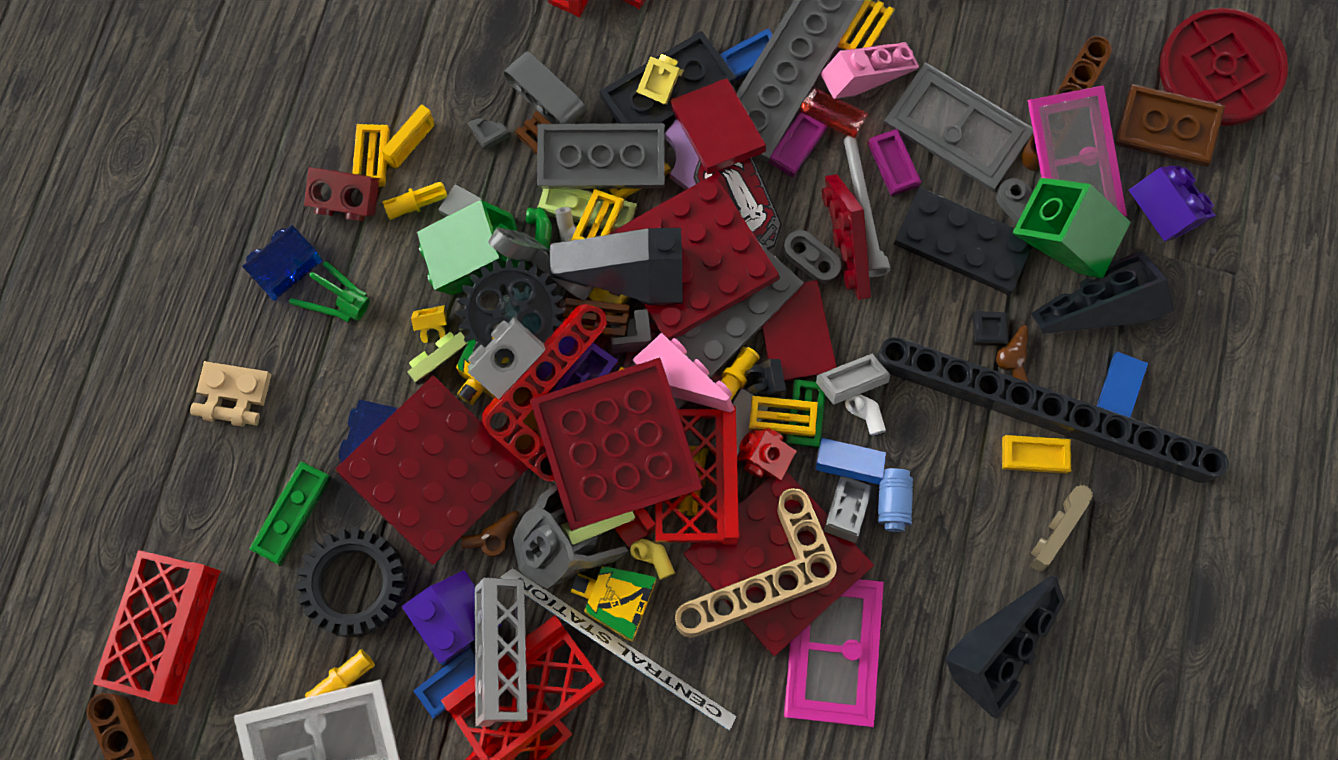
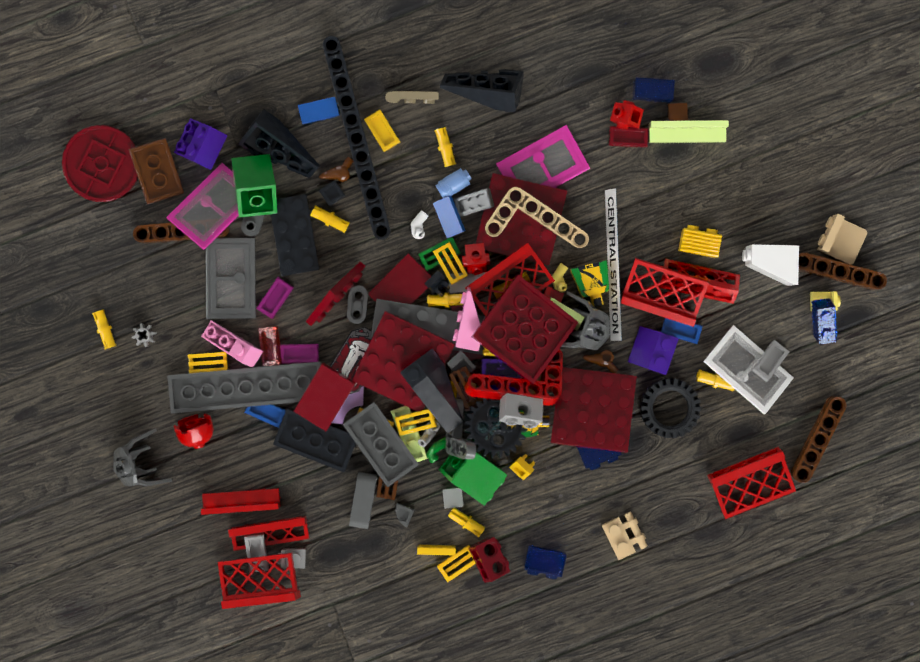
camera: 125 degrees left, 15 degrees up
green tile [249,461,332,566] -> none
green plant [289,261,371,323] -> none
yellowish green plate [407,332,468,383] -> none
light grey fence [475,578,527,727] -> none
light yellow bracket [637,54,683,104] -> none
light grey tile [816,354,890,405] -> none
light grey piece [844,135,890,277] -> none
none -> yellow pin [310,205,350,233]
none -> yellow pin [434,127,456,167]

